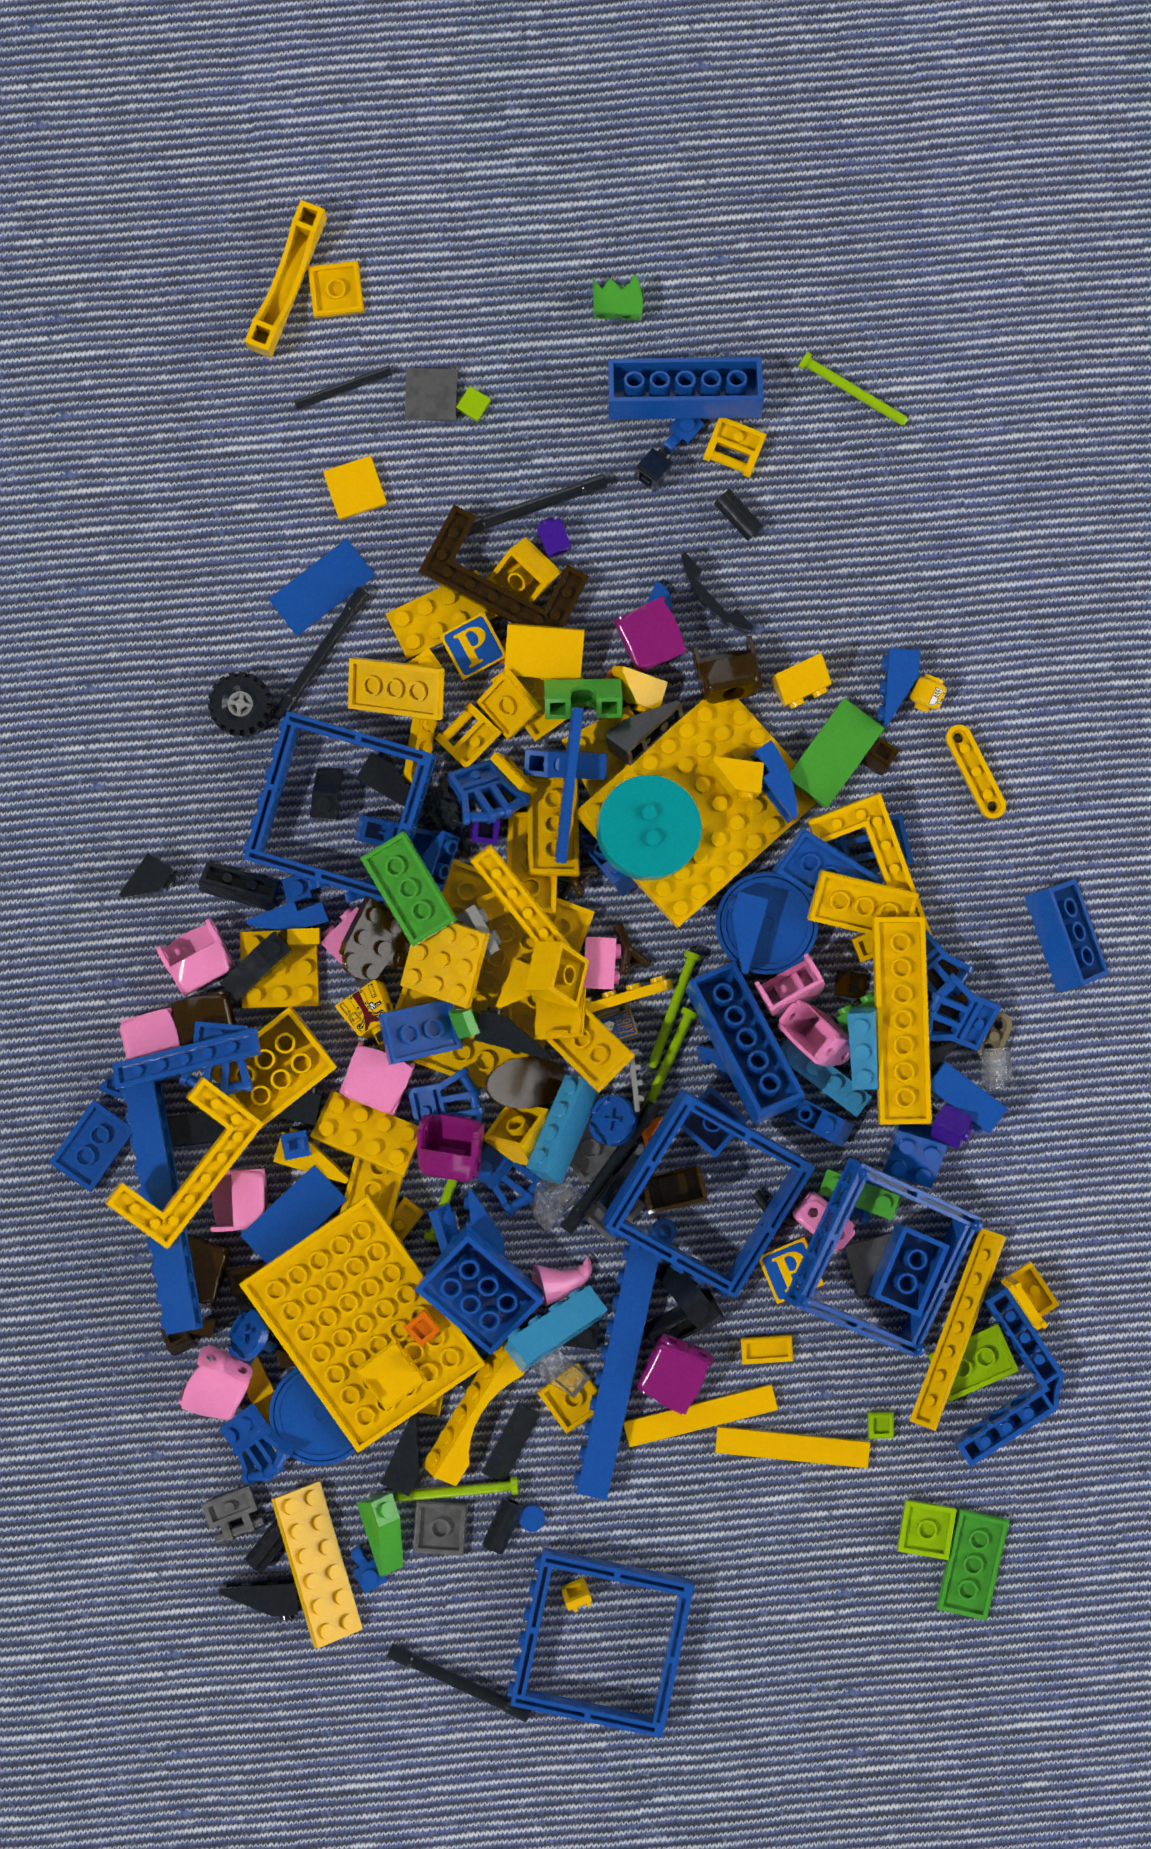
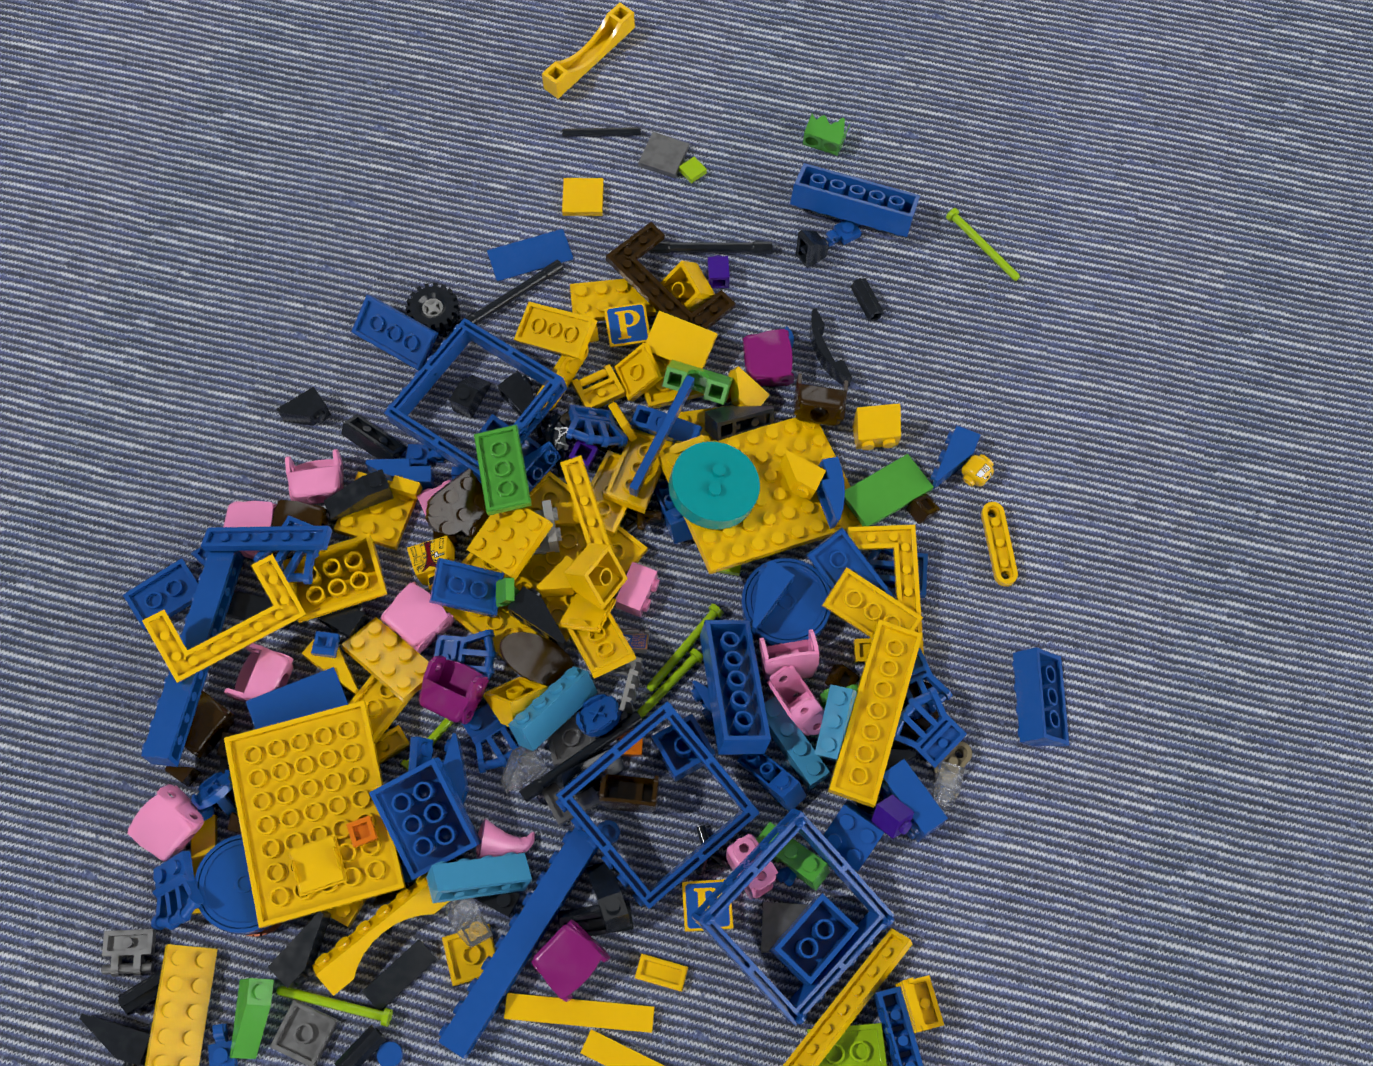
camera: 20 degrees right, 20 degrees down
dark brown slope [160,1328,196,1356] -> none
yellow tile [308,261,365,319] -> none
yellow plate [585,975,674,1012] -> none
dark brown piece [613,923,651,975] -> none
yellow plate [703,418,767,478] -> none
none -> blue tile [351,295,439,371]
none -> yellow tile [663,435,711,454]

